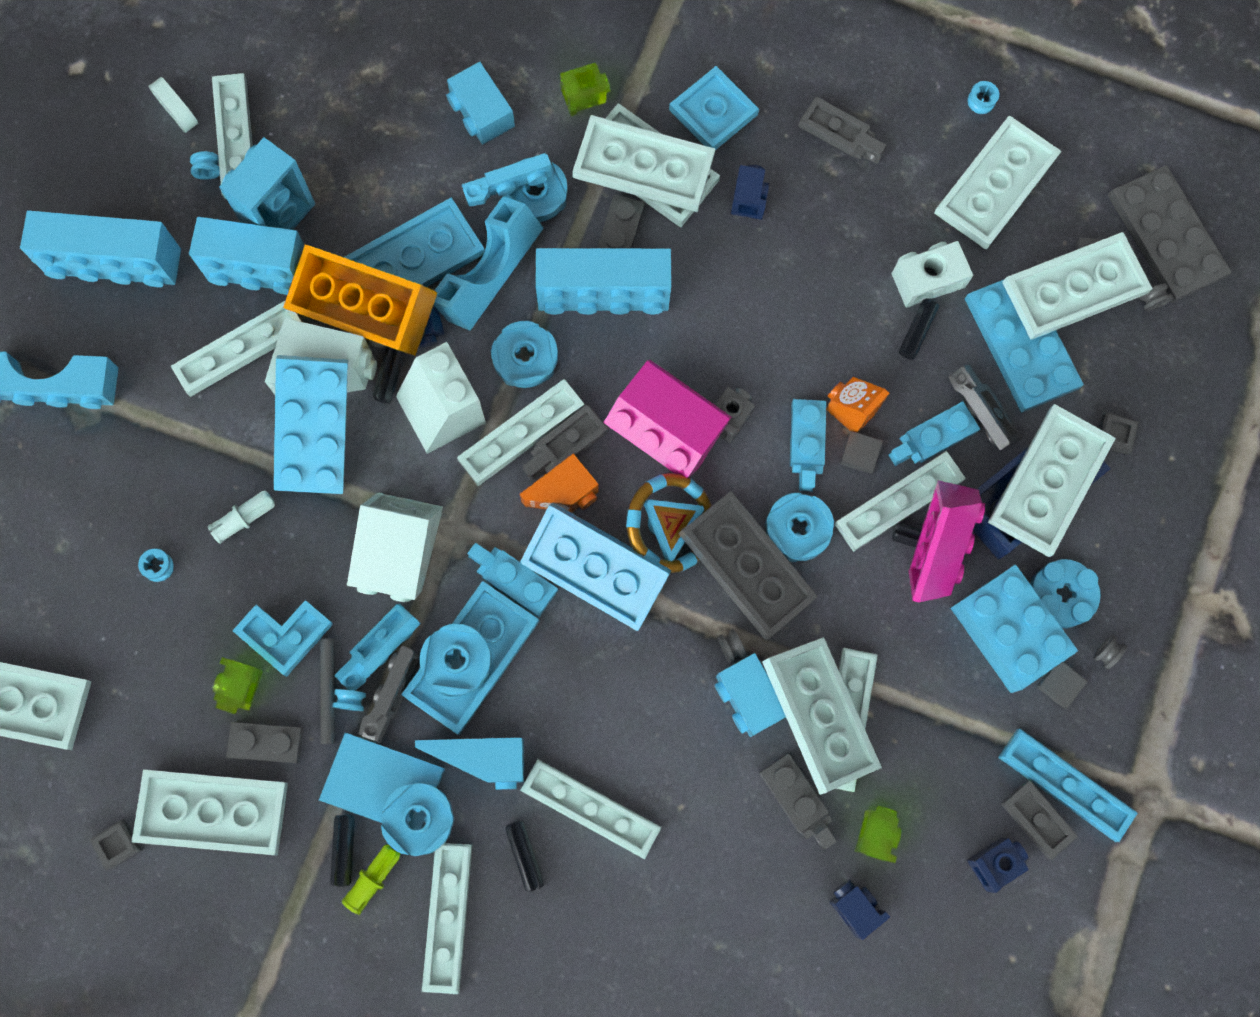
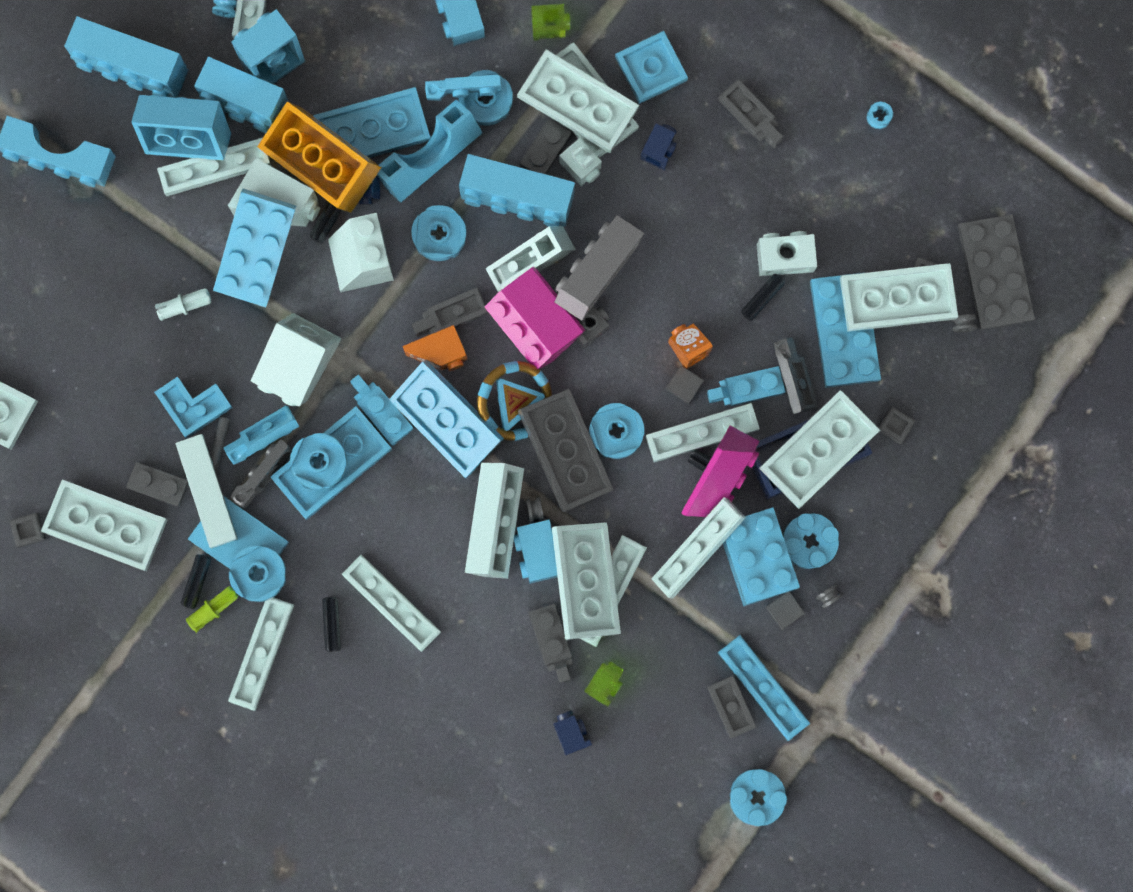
camera: 15 degrees right, 5 degrees up
medium azure bush [138,549,174,582] -> none
clear neon green brick [213,657,263,714] -> none
medium azure bush [332,689,366,711] -> none
medium azure slope [415,738,525,790] -> none
light aqua plate [457,379,584,486] -> none
medium azure hinge [790,399,826,492] -> none
light aqua plate [934,115,1061,250] -> none
dark blue brick [967,838,1029,893] -> none
none -> medium azure brick [132,95,231,160]
none -> light aqua tile [175,434,238,549]
none -> light aqua brick [465,463,524,579]
none -> light aqua slope [486,226,576,292]
none -> light grey brick [555,215,644,320]
none -> light aqua brick [559,138,602,186]
none -> light aqua tile [652,498,746,599]
none -> medium azure plate [730,769,787,826]

